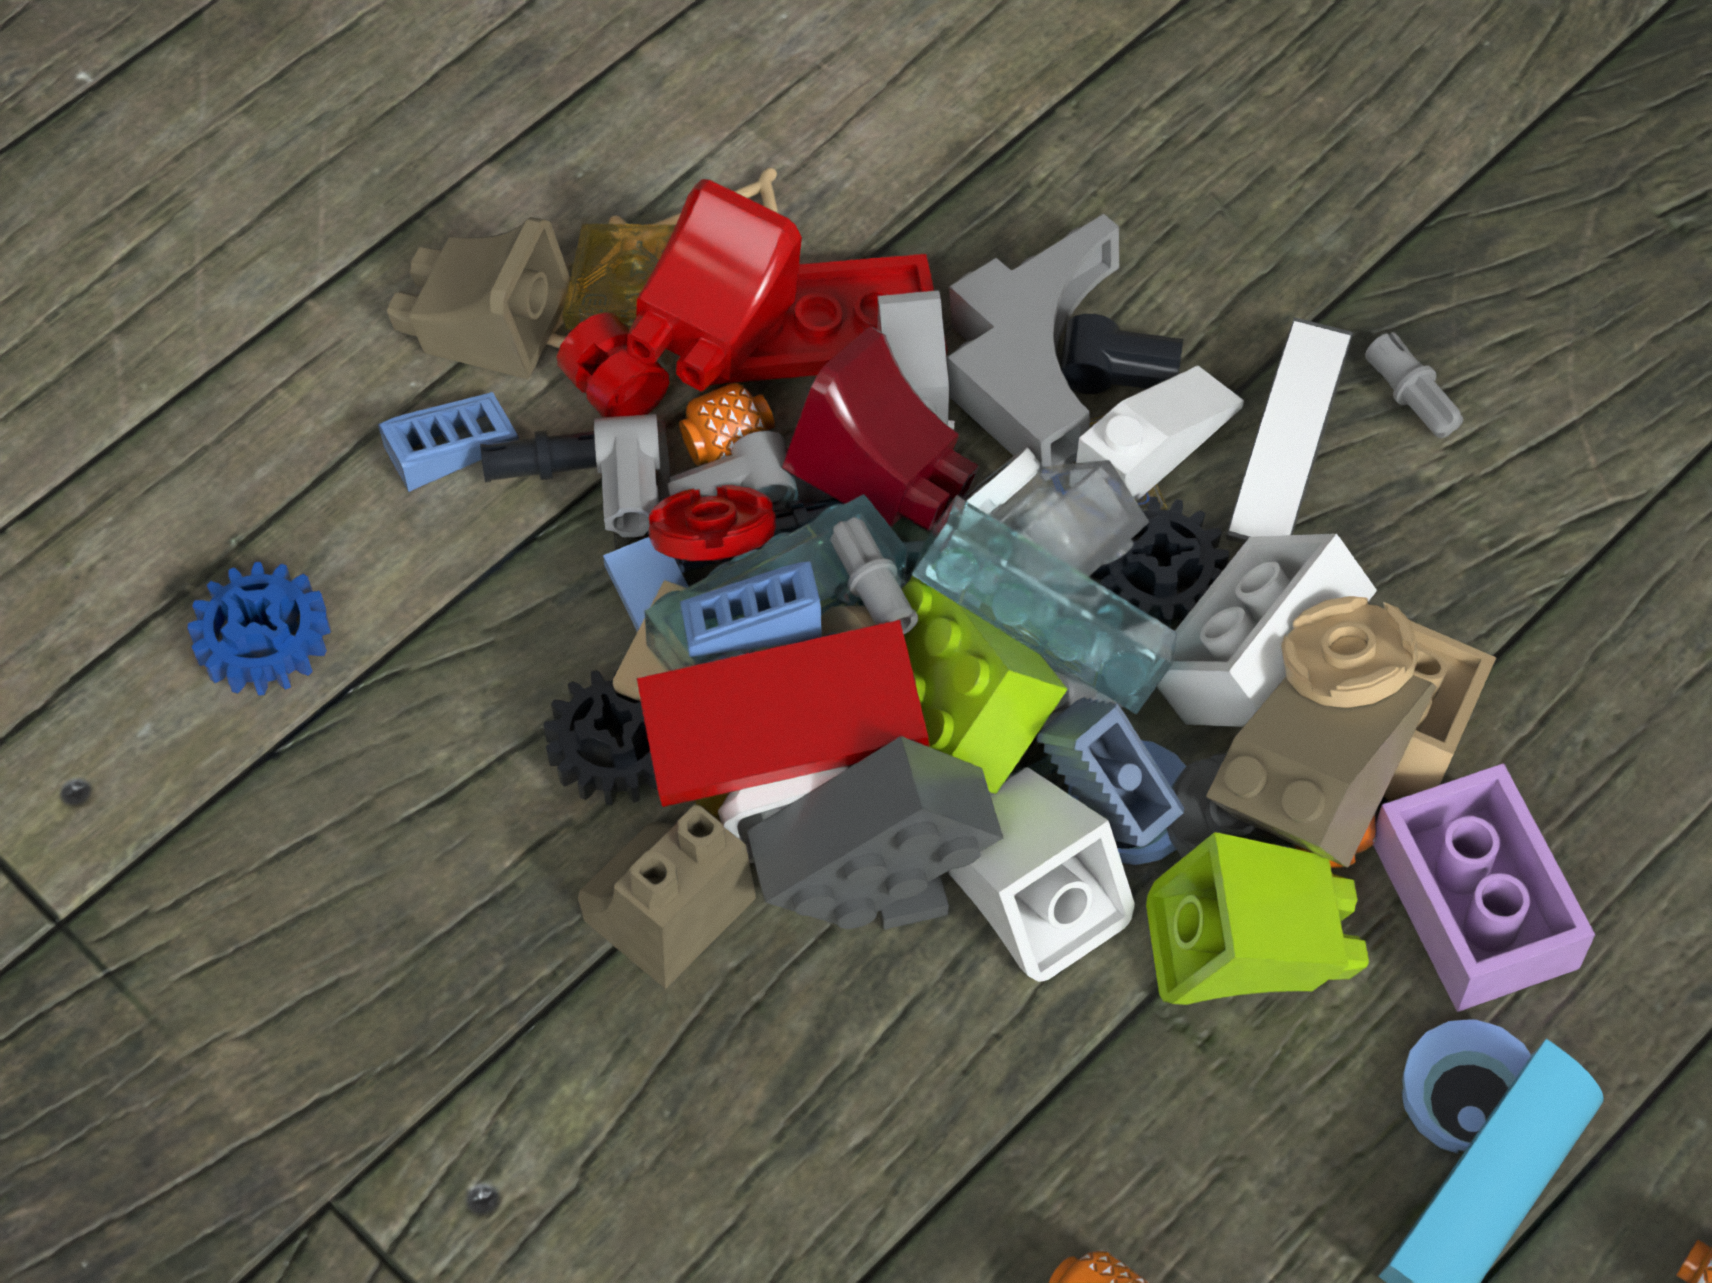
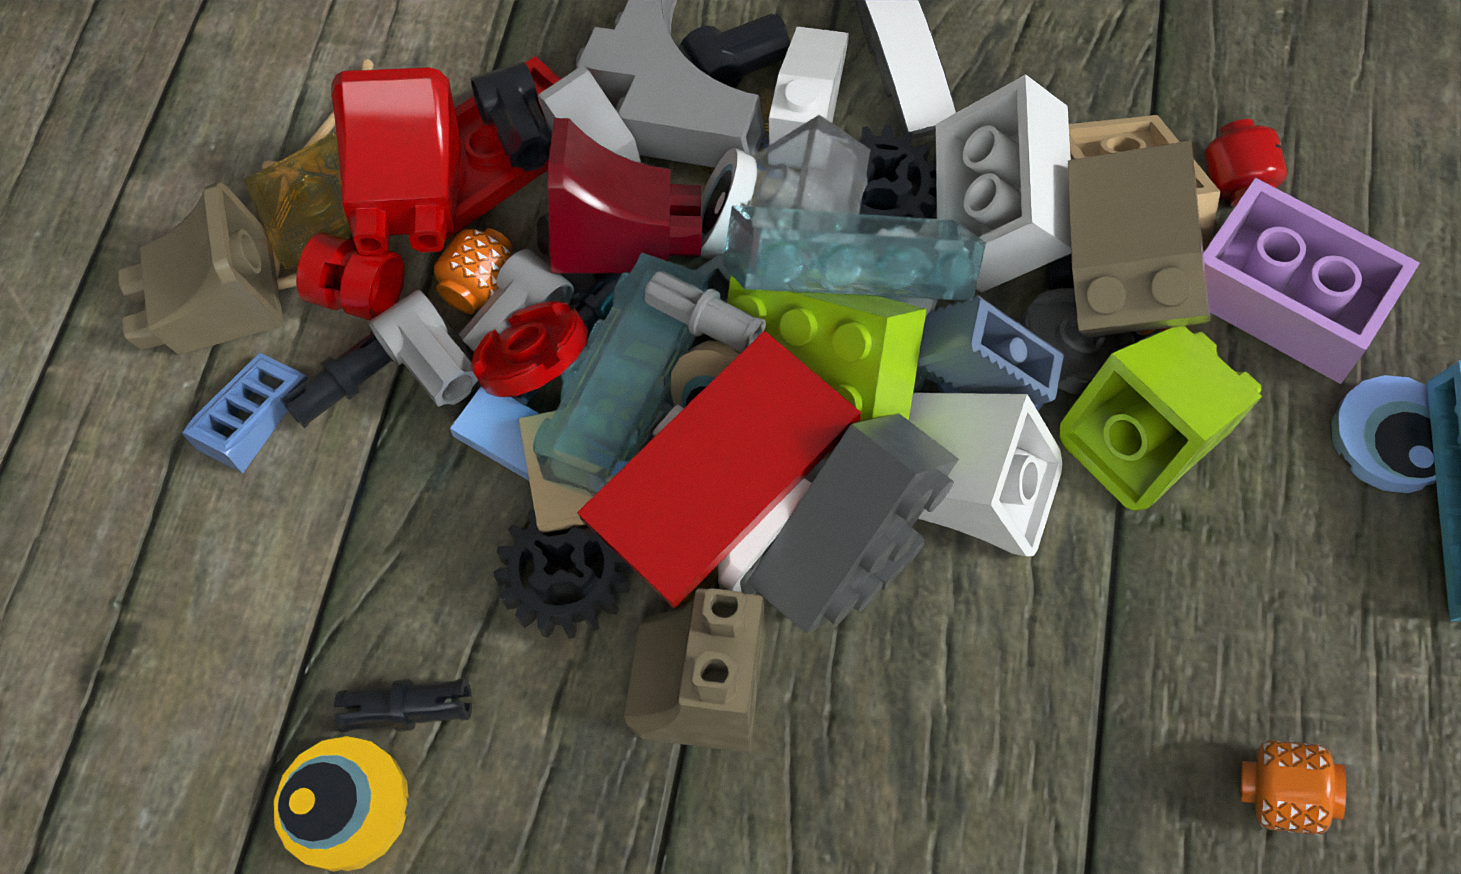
camera: 30 degrees left, 5 degrees up
blue gear [188,562,331,696] -> none
medium blue slope [680,561,822,657] -> none
tan tile [1281,596,1418,708] -> none
none -> tile [274,736,409,872]
none -> black pin [334,678,472,733]
none -> black piece [470,62,552,172]
none -> red head [1204,119,1288,207]

